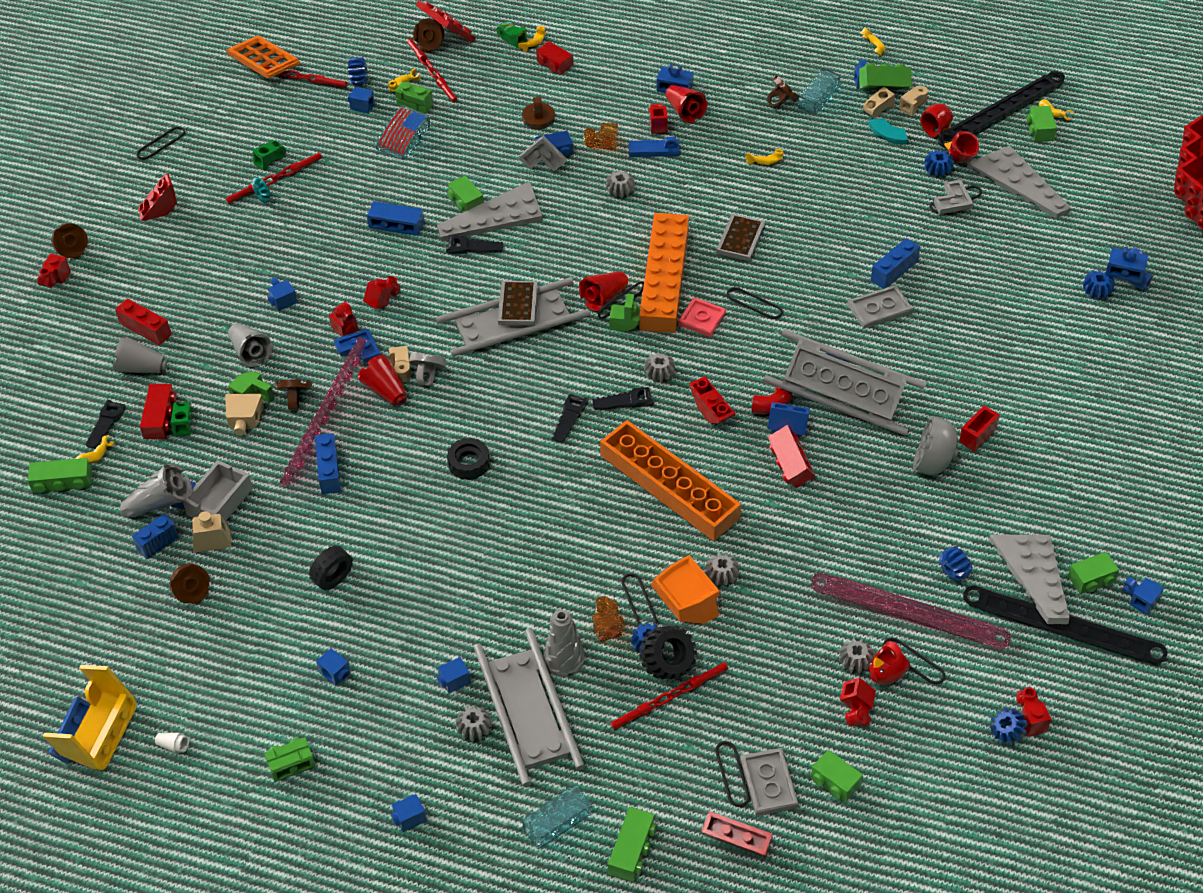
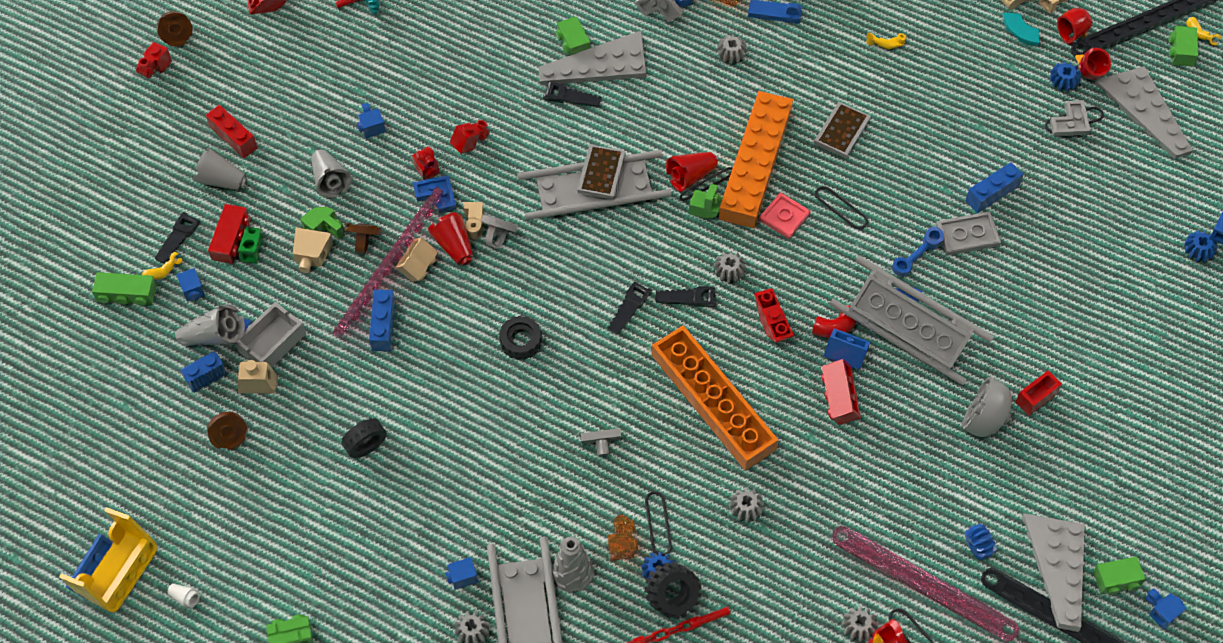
camera: 10 degrees right, 10 degrees up
blue brick [316,648,351,686] -> none
blue brick [367,201,424,236] -> none
orange helmet [651,555,720,624] -> none
none -> blue brick [176,268,205,302]
none -> tan brick [396,237,438,282]
none -> light grey tile [581,428,621,456]
none -> blue piece [892,227,944,277]

